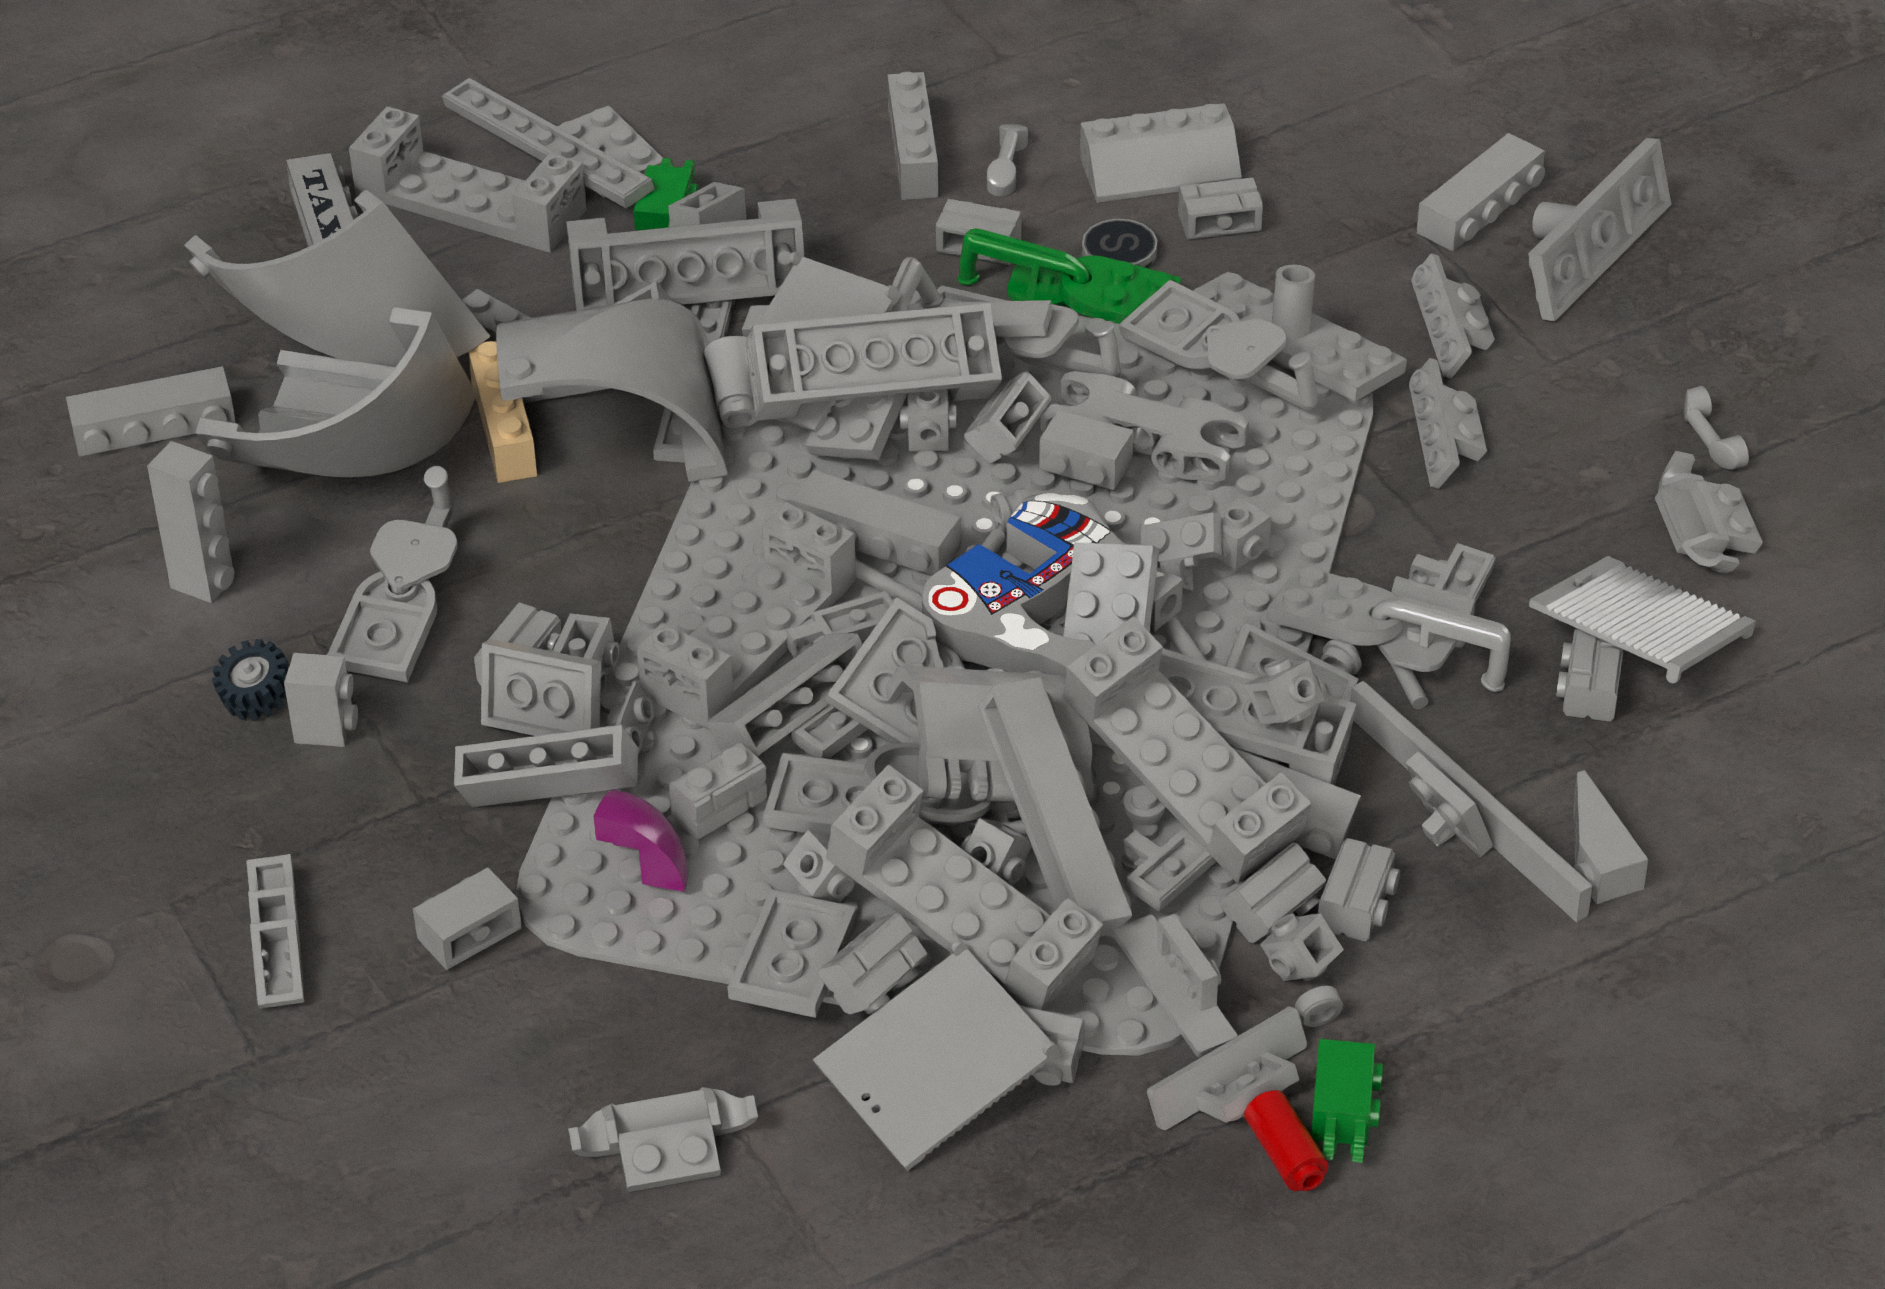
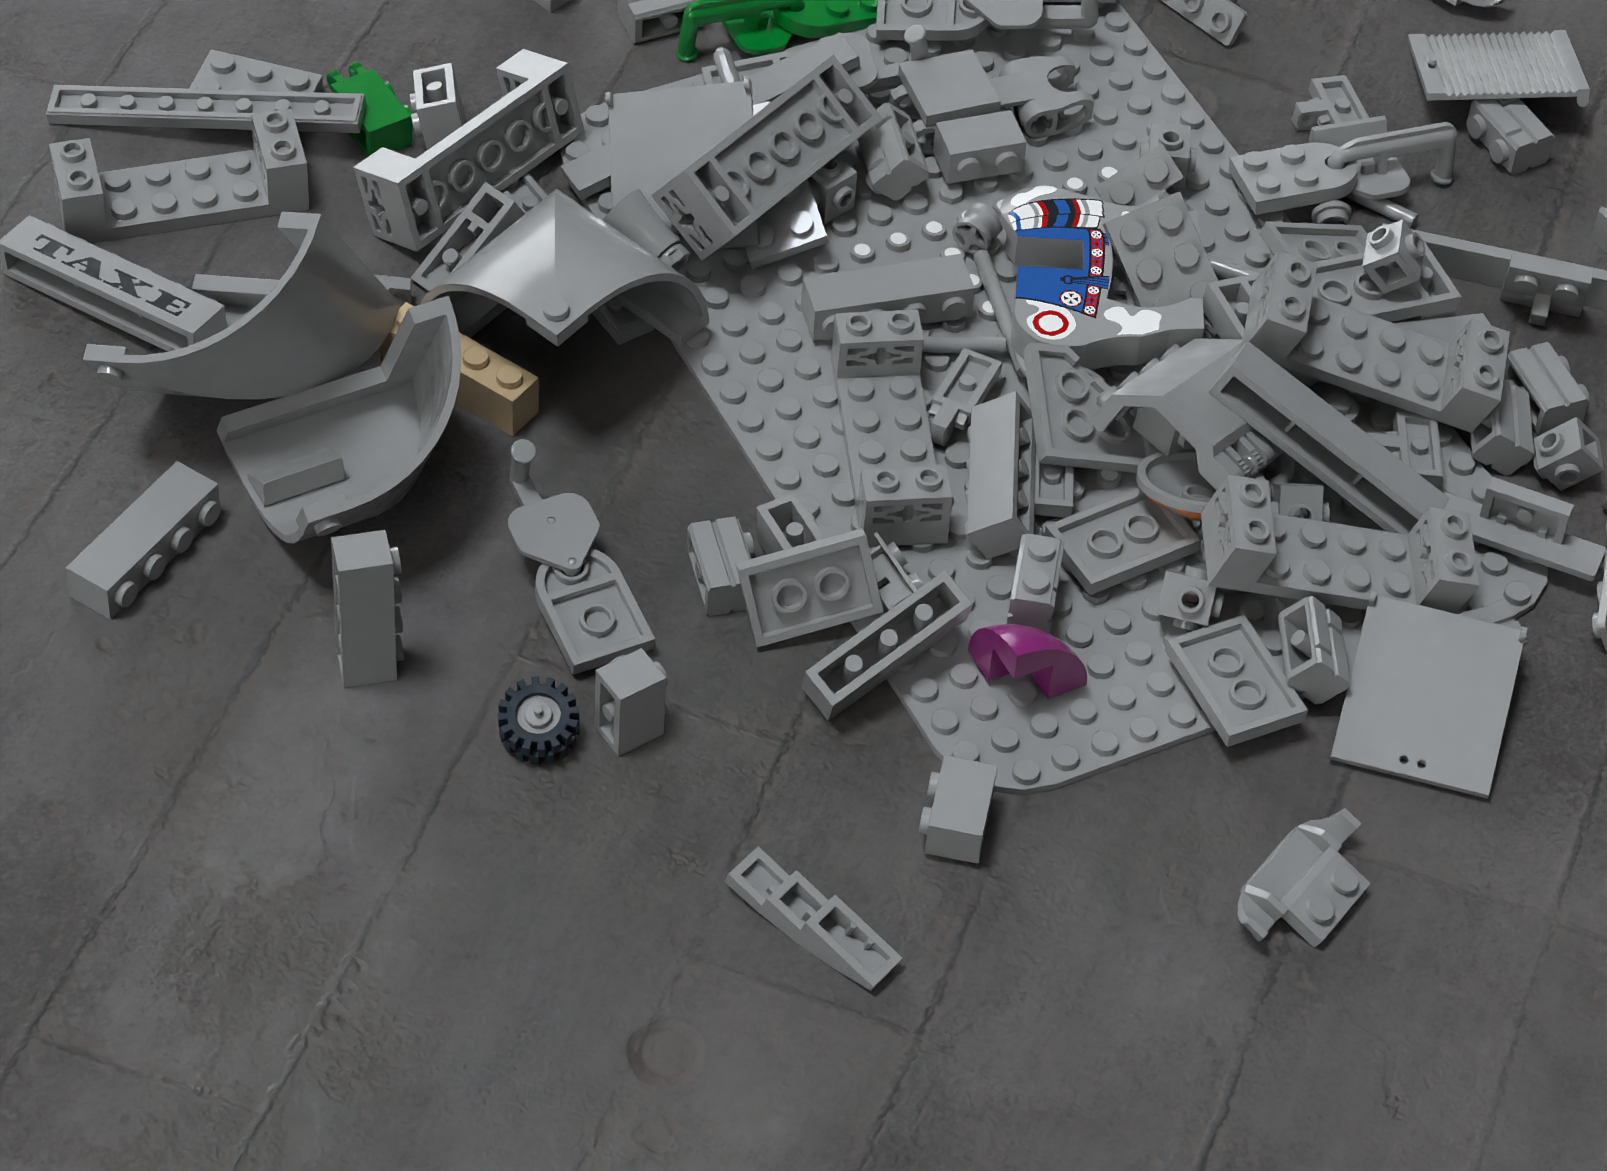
camera: 45 degrees left, 5 degrees up
none -> light grey tile [898,49,1001,126]

